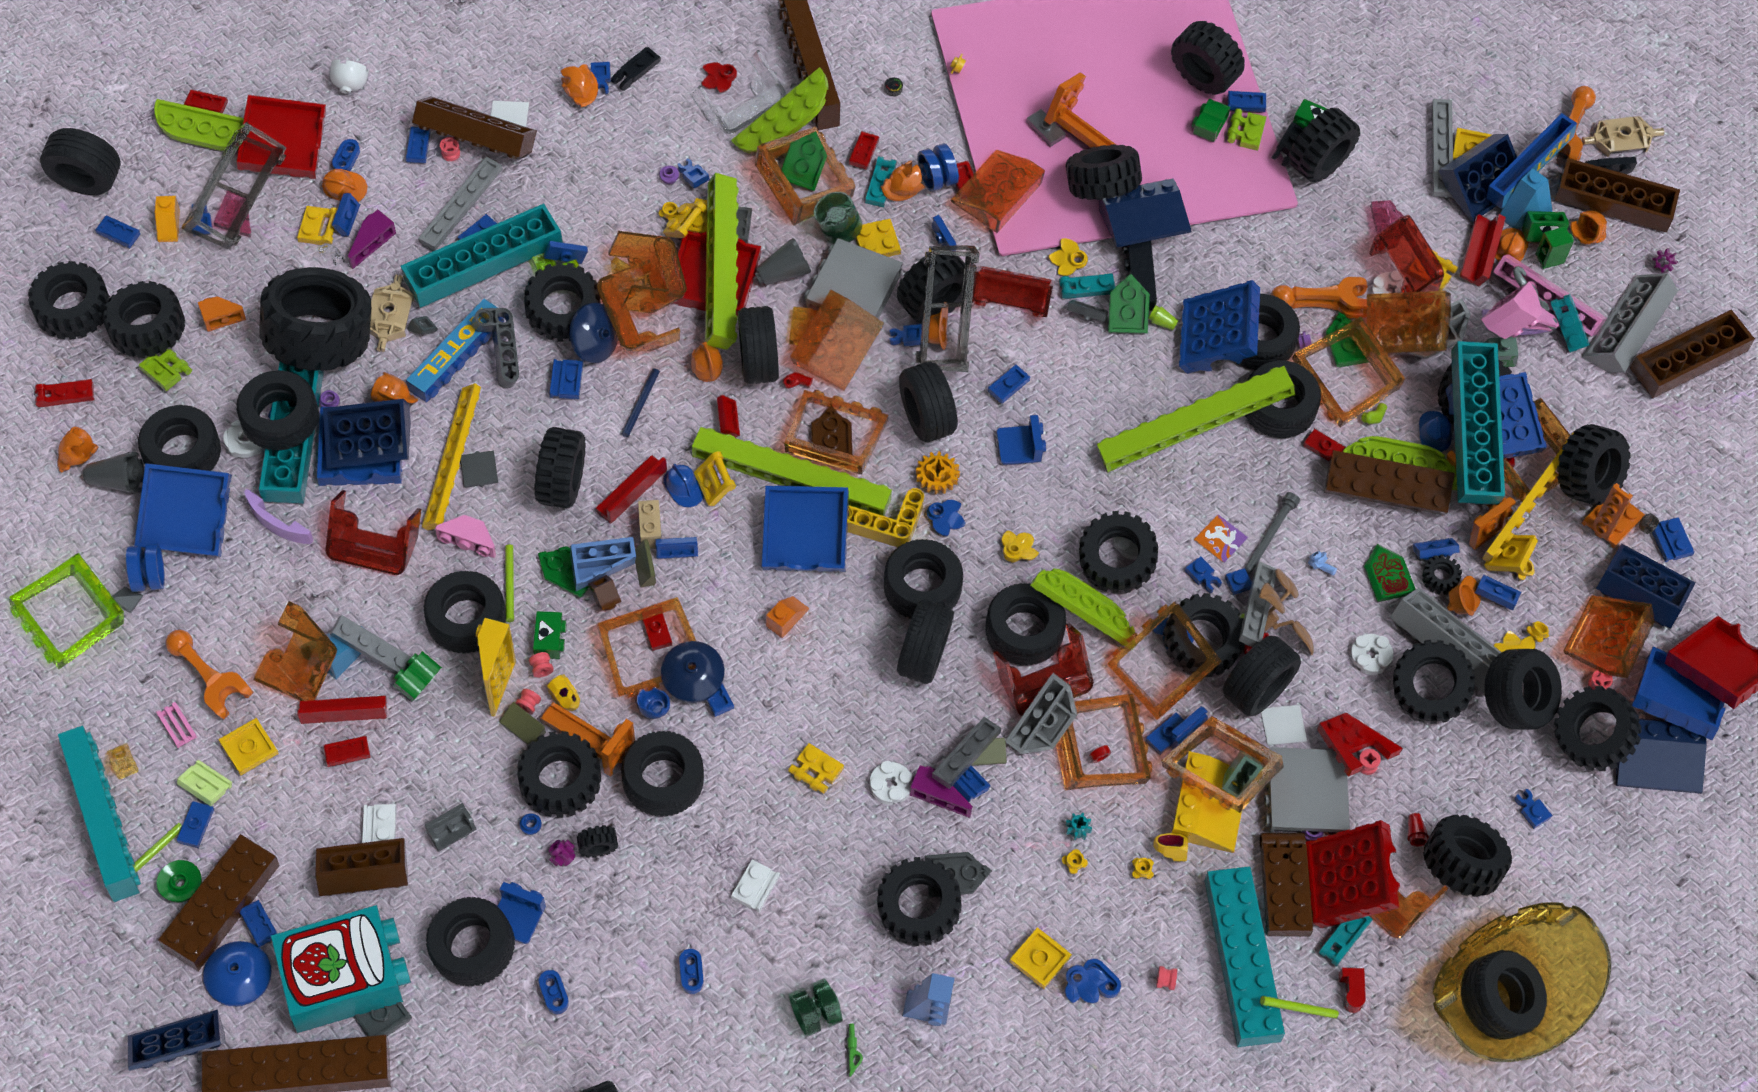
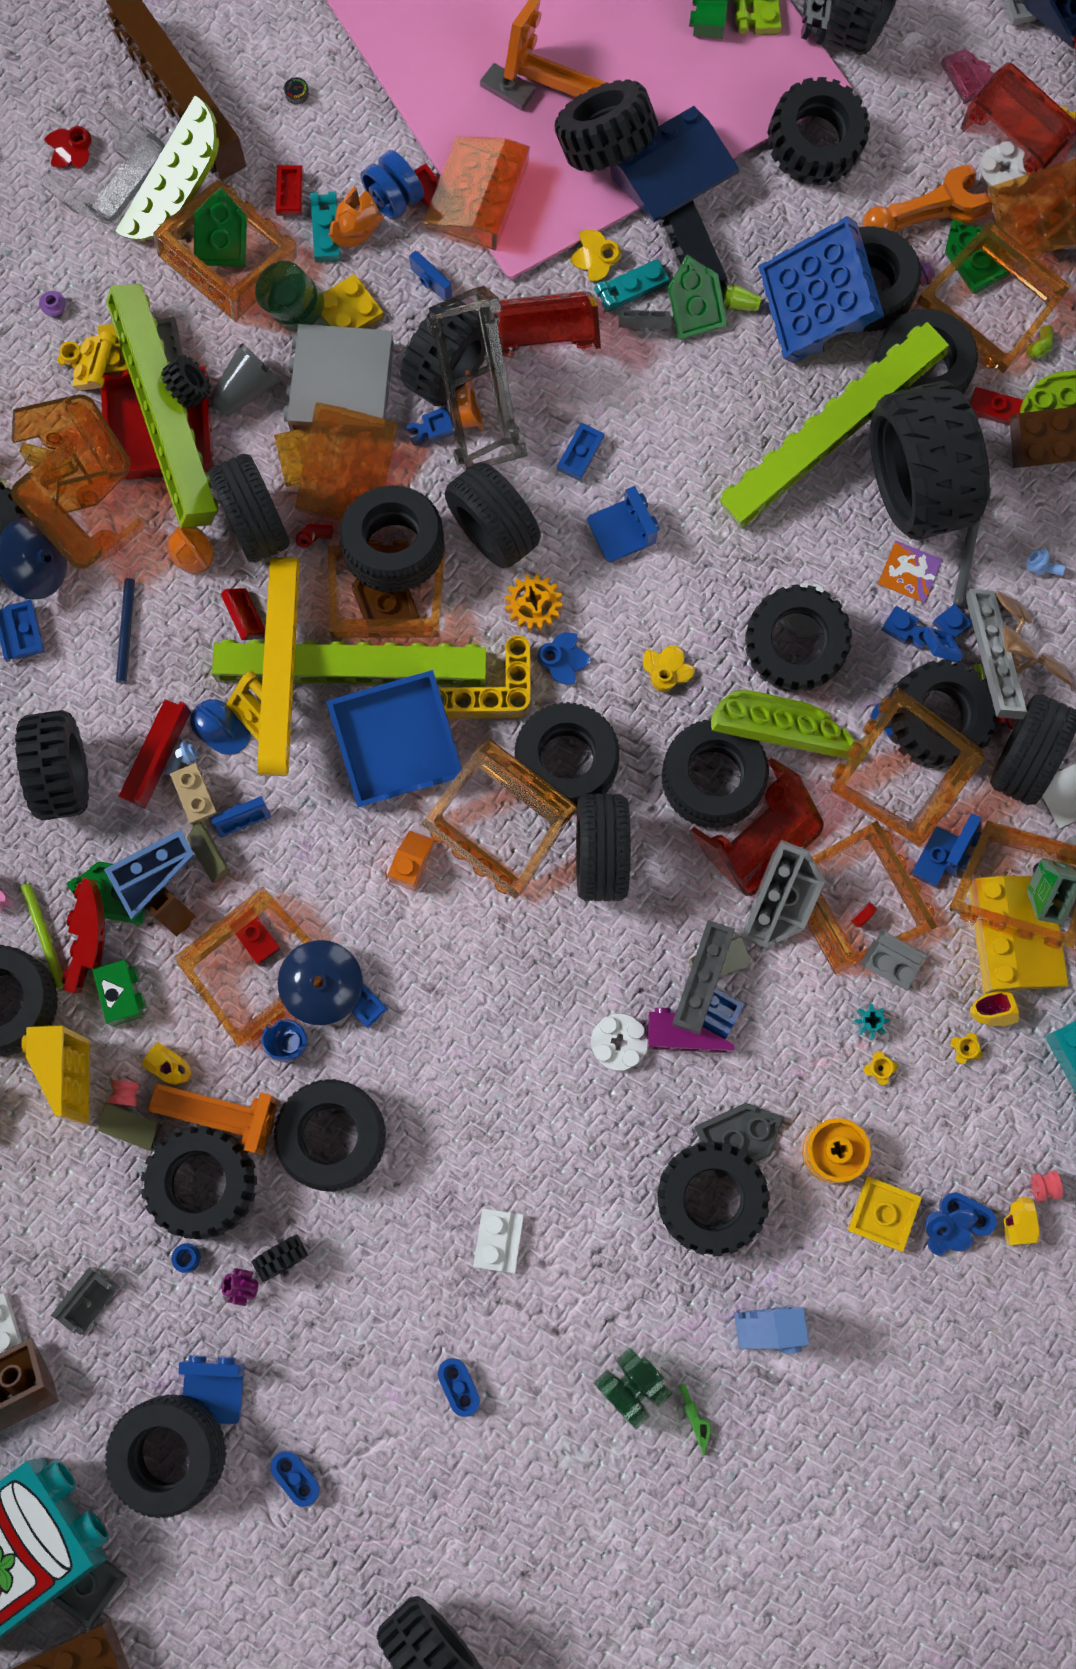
camera: 15 degrees left, 15 degrees up
coral wheel [529,652,554,678] -> none
blue plate [677,158,710,188] -> none
yellow plate [788,743,844,794] -> none
yellow plate [950,53,966,74] -> none
none -> red slope [62,878,105,993]
none -> black tyre [161,355,212,408]
none -> light blue plate [165,740,198,776]
none -> yellow beam [257,558,300,776]
none -> black tyre [339,485,445,593]
none -> clear orange windscreen [421,739,578,899]
none -> black tyre [767,77,870,185]
none -> light orange wheel [802,1118,871,1184]
none -> dark grey plate [860,929,928,990]
none -> black tyre [870,380,990,540]
none -> blue plate [923,627,963,663]
none -> yellow rock [1003,1197,1040,1245]

